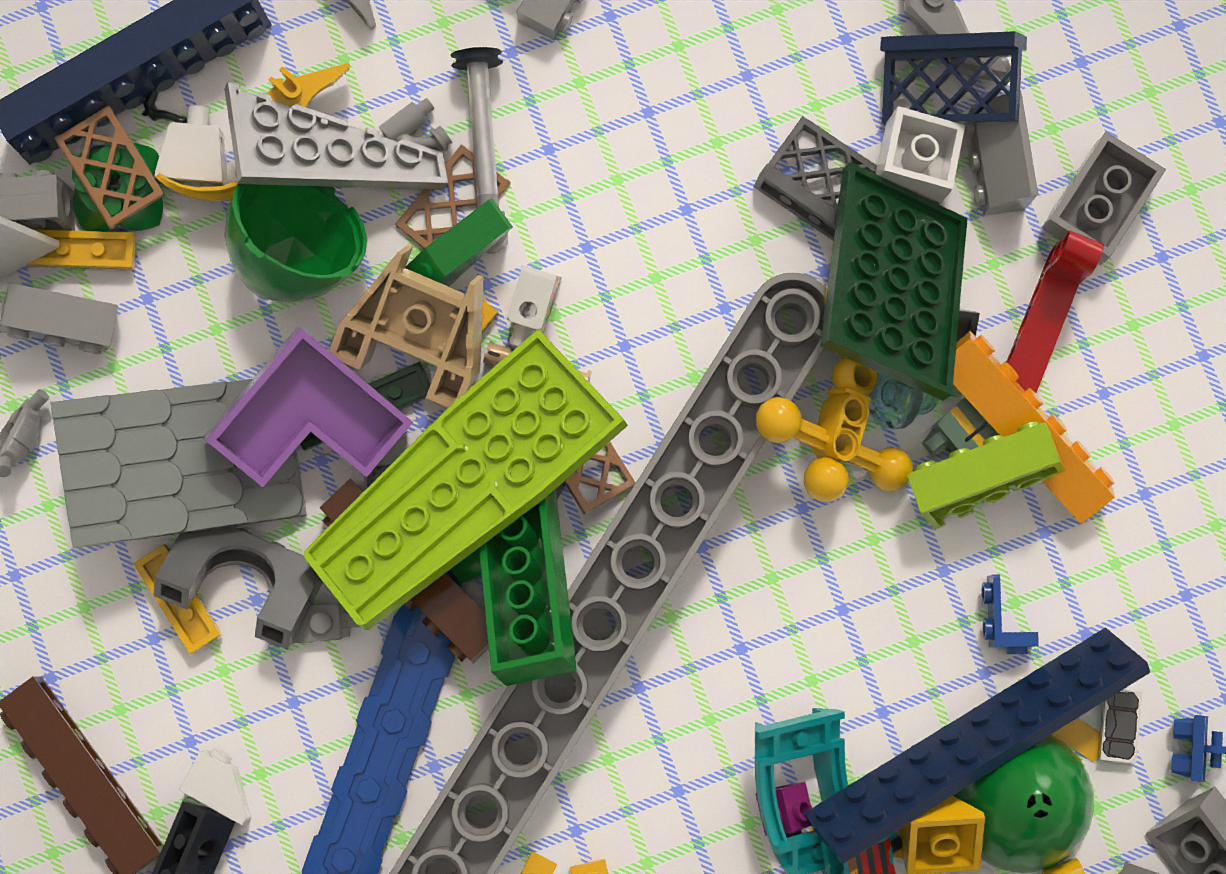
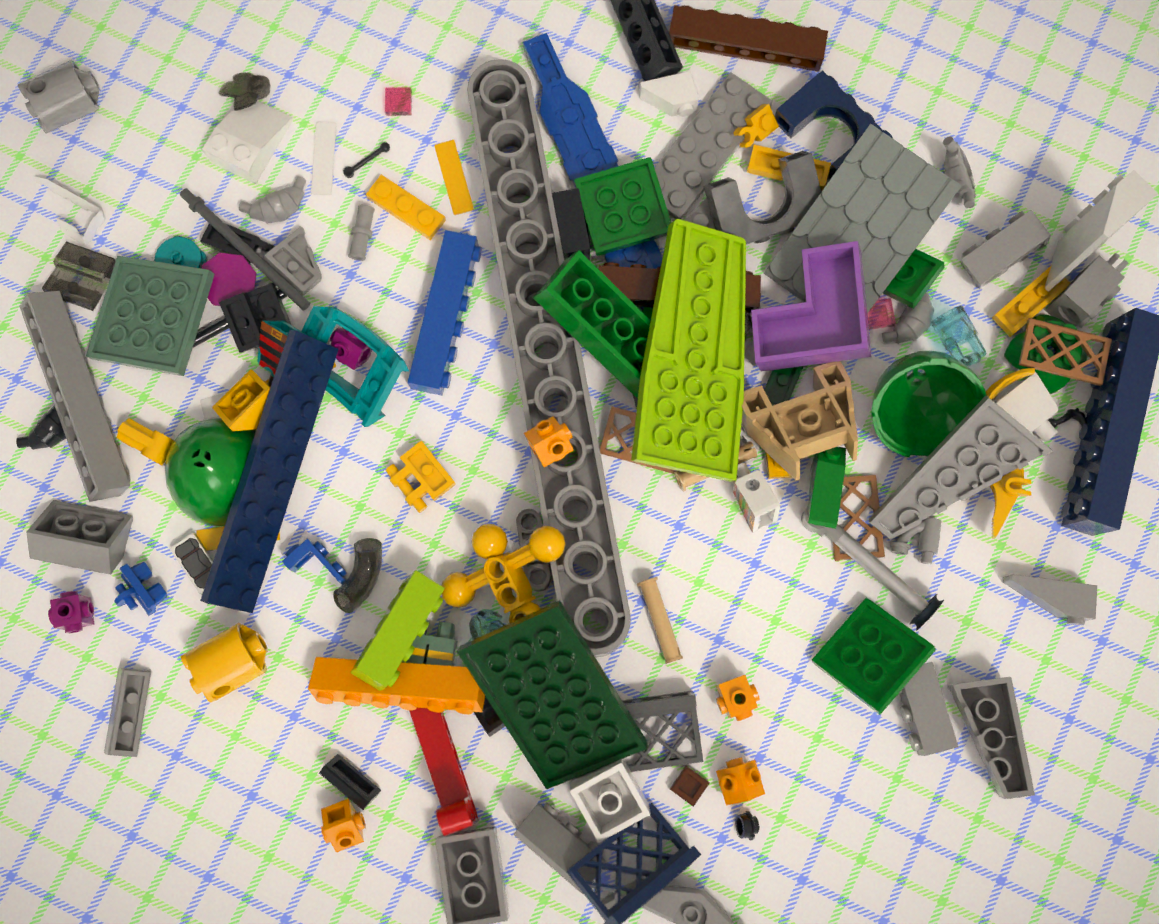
camera: 140 degrees right, 5 degrees down
none -> yellow cylinder [181,623,268,703]
none -> black tile [319,754,381,810]
none -> light orange brick [321,798,366,853]
none -> clear smoke cylinder [333,538,382,613]
none -> yellow plate [385,441,456,513]
none -> blue brick [407,230,482,396]
none -> light grey beam [516,509,551,592]
none -> light orange brick [523,416,574,467]
none -> black brick [552,188,590,260]
none -> green plate [574,157,671,256]
none -> tan pin [636,577,683,664]
none -> light grey plate [654,72,773,220]
none -> reddish brown tile [670,765,710,807]
none -> light orange brick [716,675,760,721]
none -> light orange brick [716,757,765,805]
none -> yellow plate [733,104,779,148]
none -> black plate [735,811,759,841]
none -> dark blue arch [775,70,893,179]
none -> green plate [812,597,936,715]
none -> clear pink tile [867,298,896,330]
none -> light grey piece [882,293,934,344]
none -> green plate [883,249,945,309]
none -> clear light blue piece [931,305,986,366]

